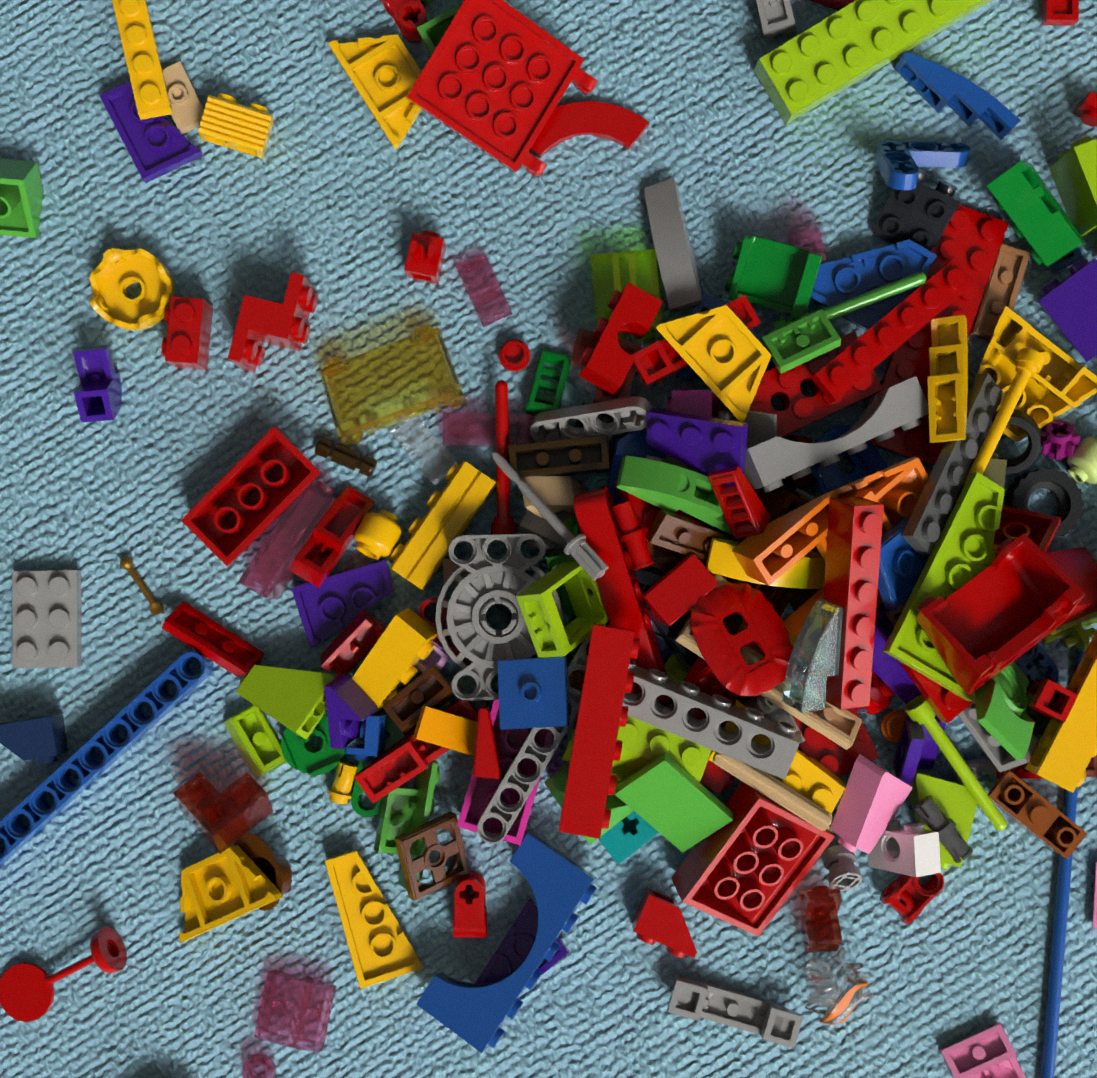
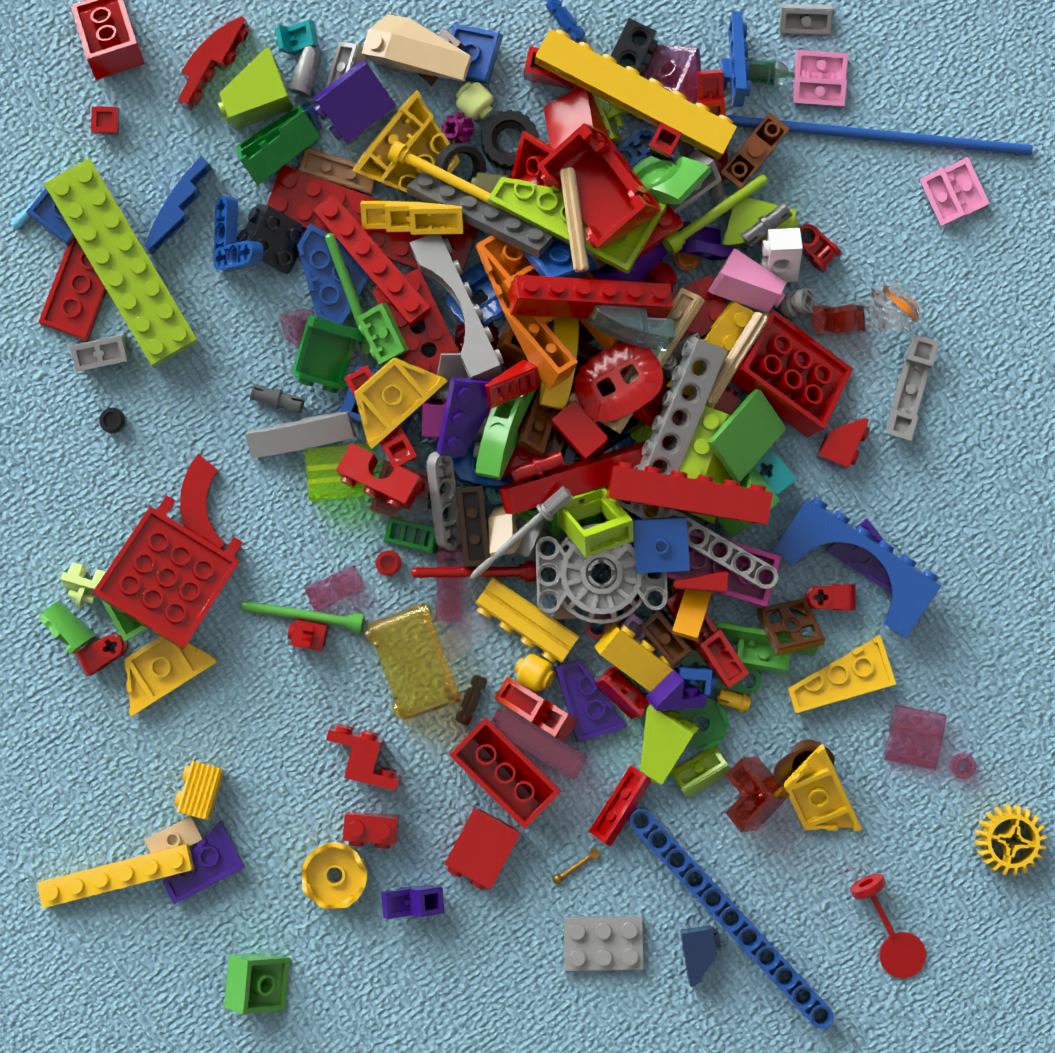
camera: 90 degrees left, 0 degrees up
none -> black plate [99,407,126,434]
none -> bright green piece [240,601,365,635]
none -> dark grey pin [250,384,305,413]
none -> red brick [444,806,521,890]
none -> tan axle [560,167,589,272]

